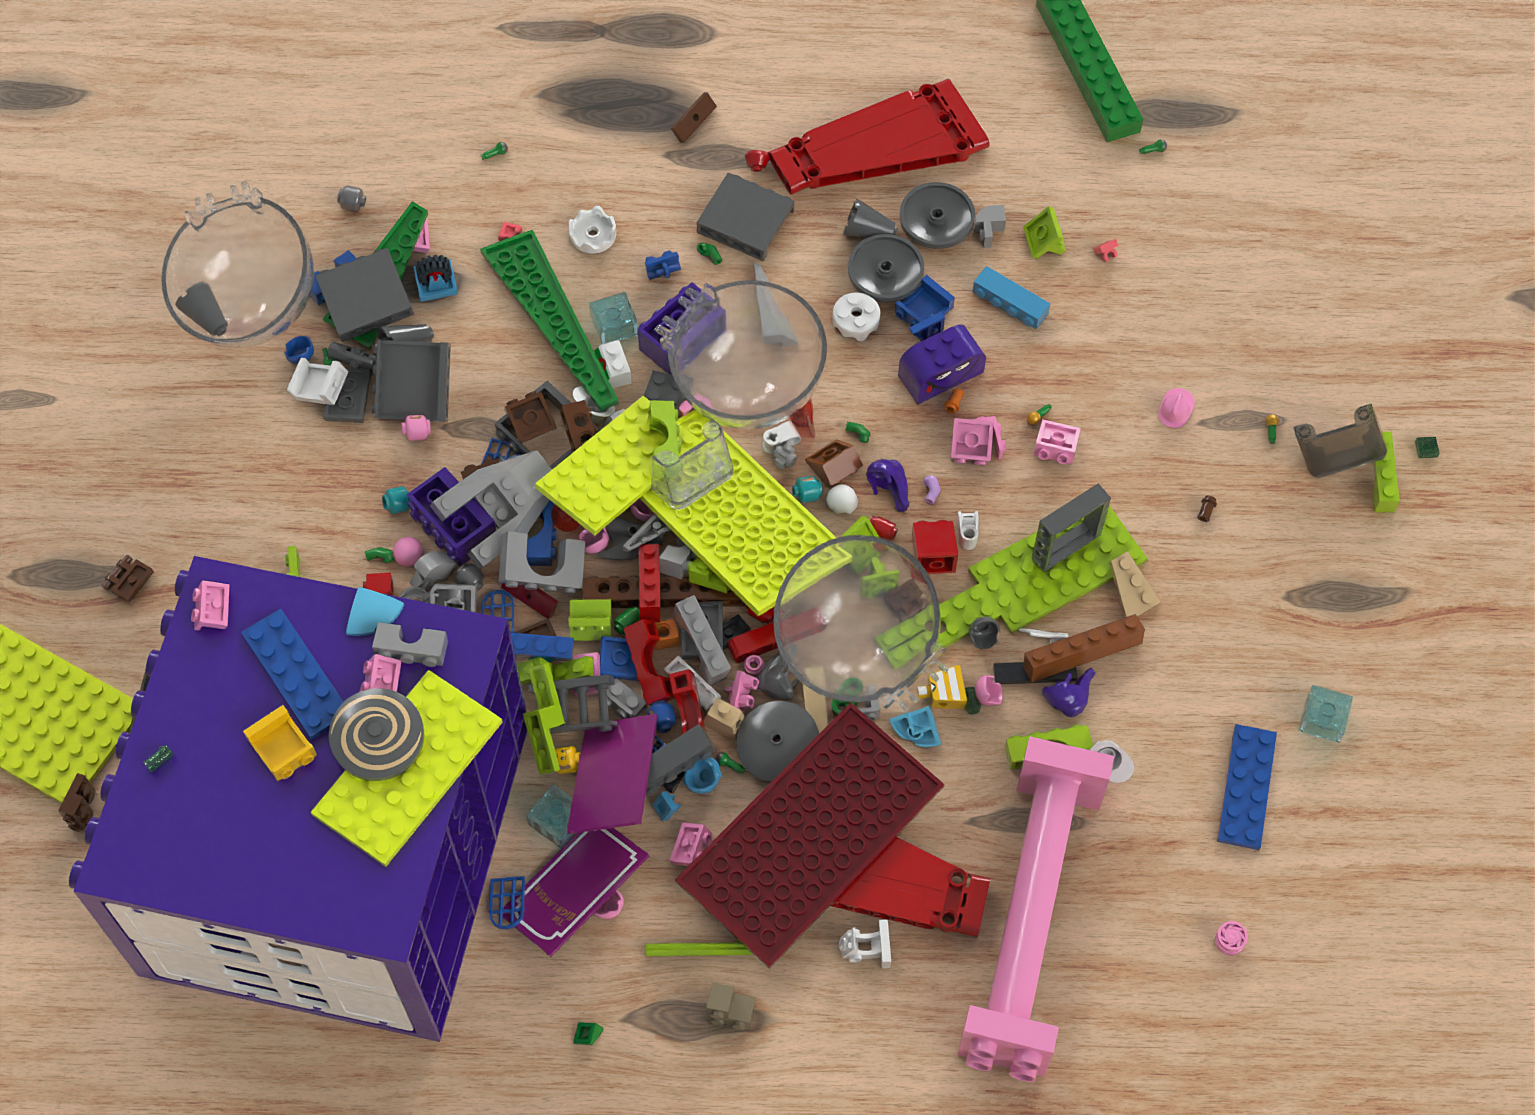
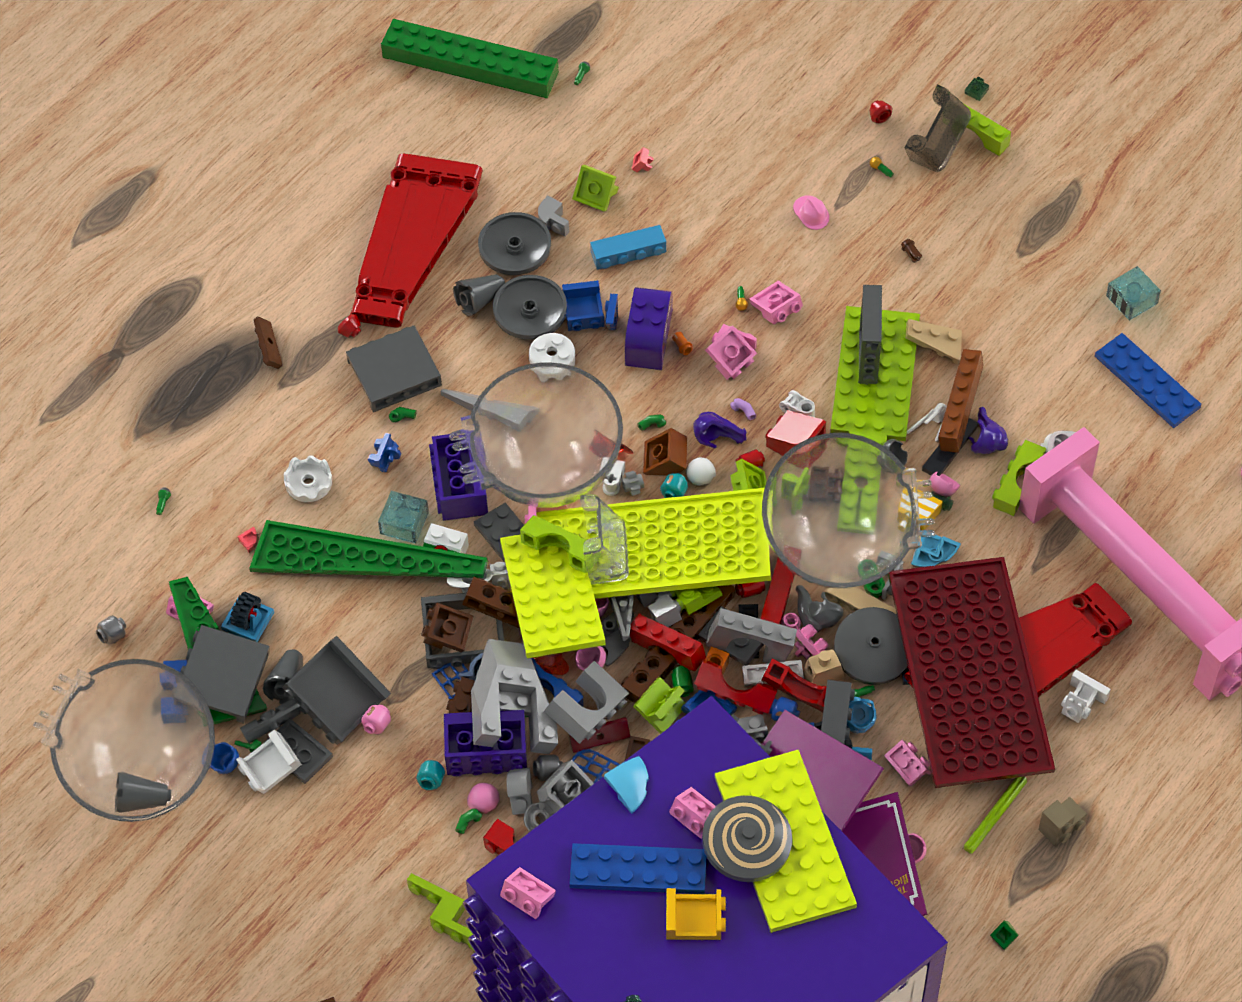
camera: 50 degrees left, 5 degrees down
light grey arch [372,622,448,667] -> none
none -> red cone [869,100,893,123]

